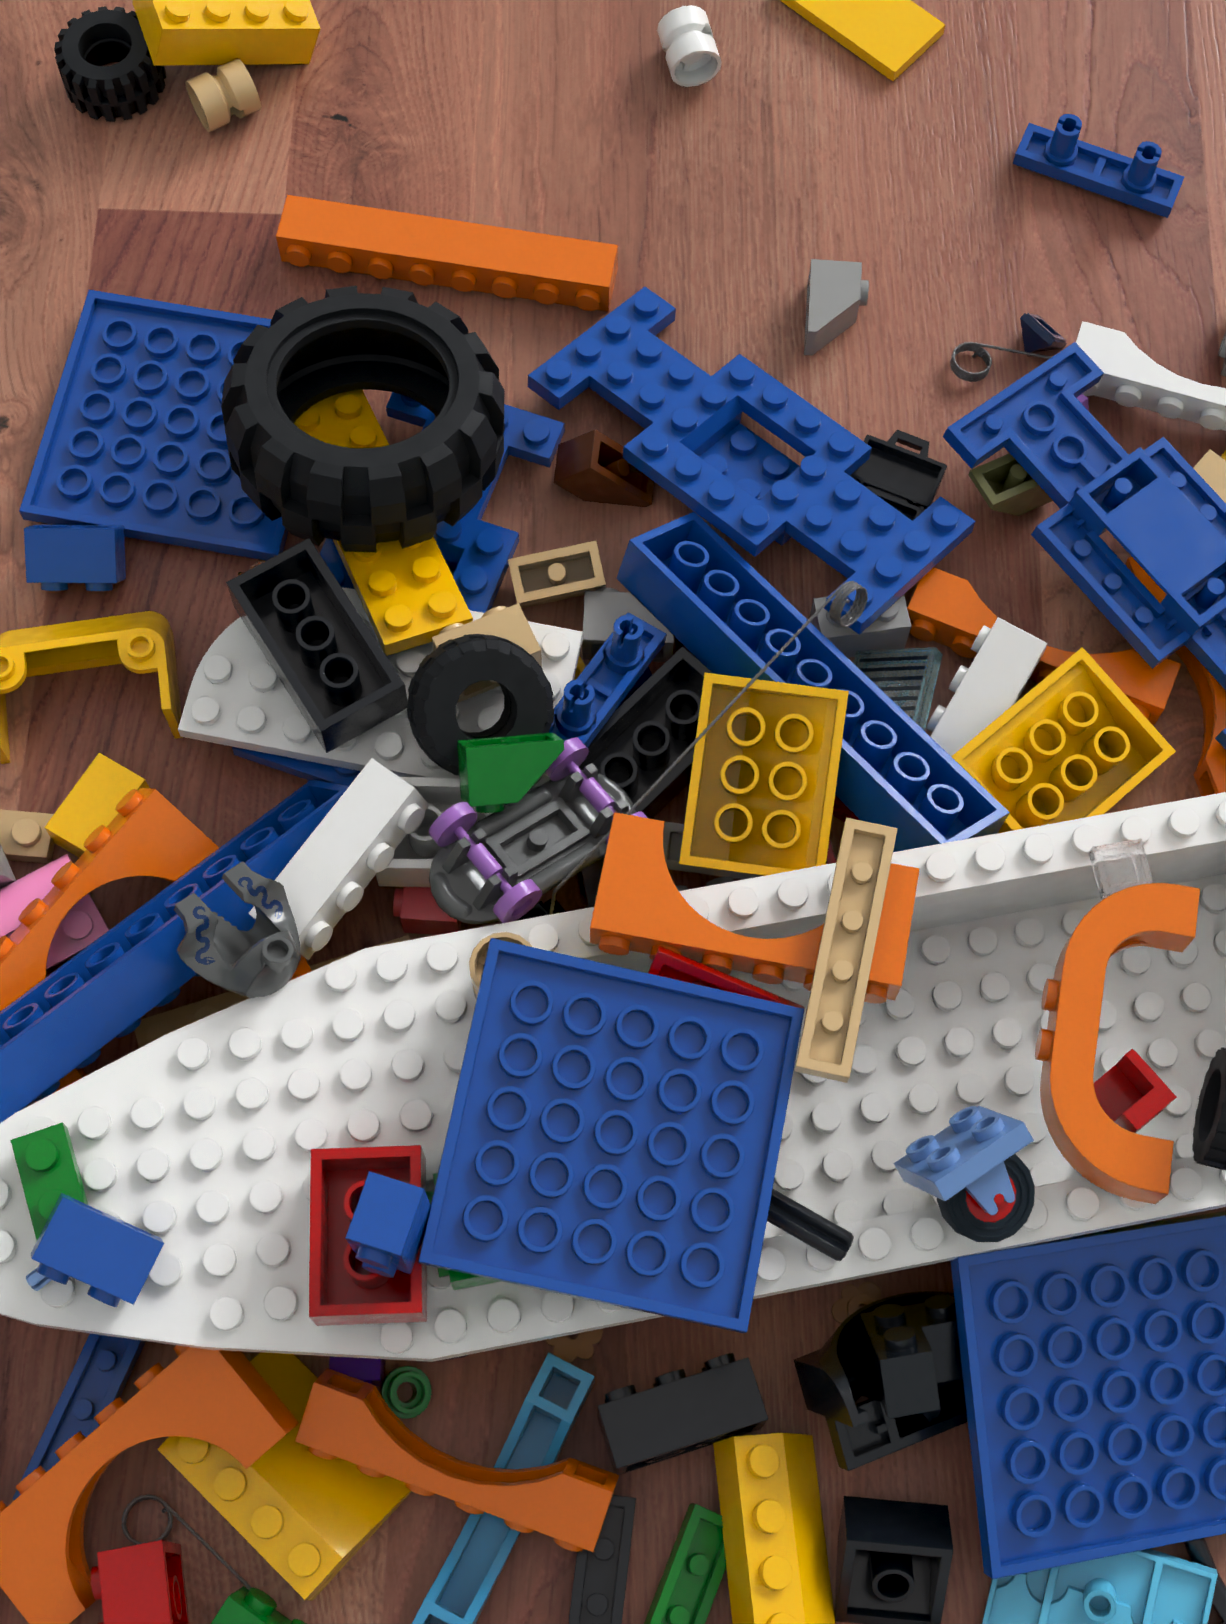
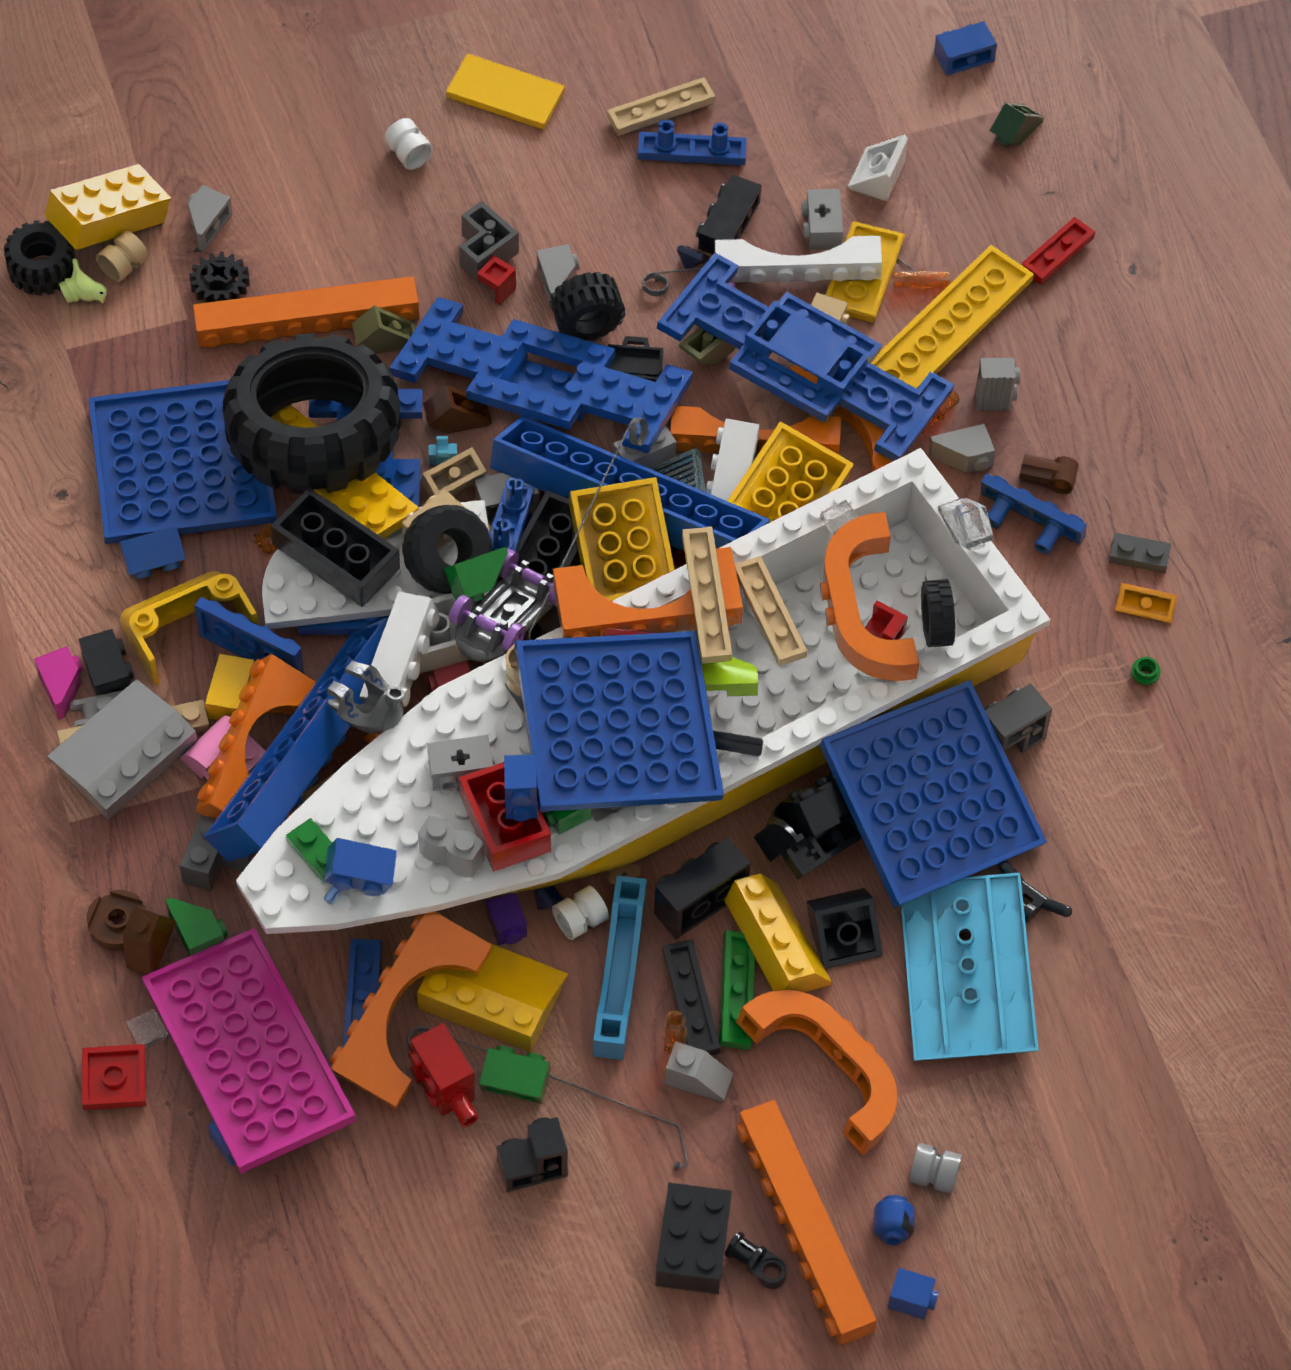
camera: 20 degrees left, 10 degrees down
orange arch [295,1368,619,1552] -> none
green plate [380,1366,432,1419] -> none
medium blue plate [893,1106,1035,1242] -> none
none -> yellowish green animal [59,258,107,304]
none -> light grey slope [187,185,232,252]
none -> black gear [189,252,250,303]
none -> blue plate [195,597,304,674]
none -> olive slope [352,306,416,354]
none -> light grey brick [418,816,484,878]
none -> light grey brick [427,735,493,791]
none -> medium azure plate [428,436,457,466]
none -> dark grey brick [459,201,519,283]
none -> red panel [477,256,516,305]
none -> black tyre [550,272,626,340]
none -> white wheel [552,885,609,940]
none -> tan plate [607,77,715,136]
none -> black brick [696,174,762,255]
none -> lime slope [698,644,759,697]
none -> tan plate [735,556,807,666]

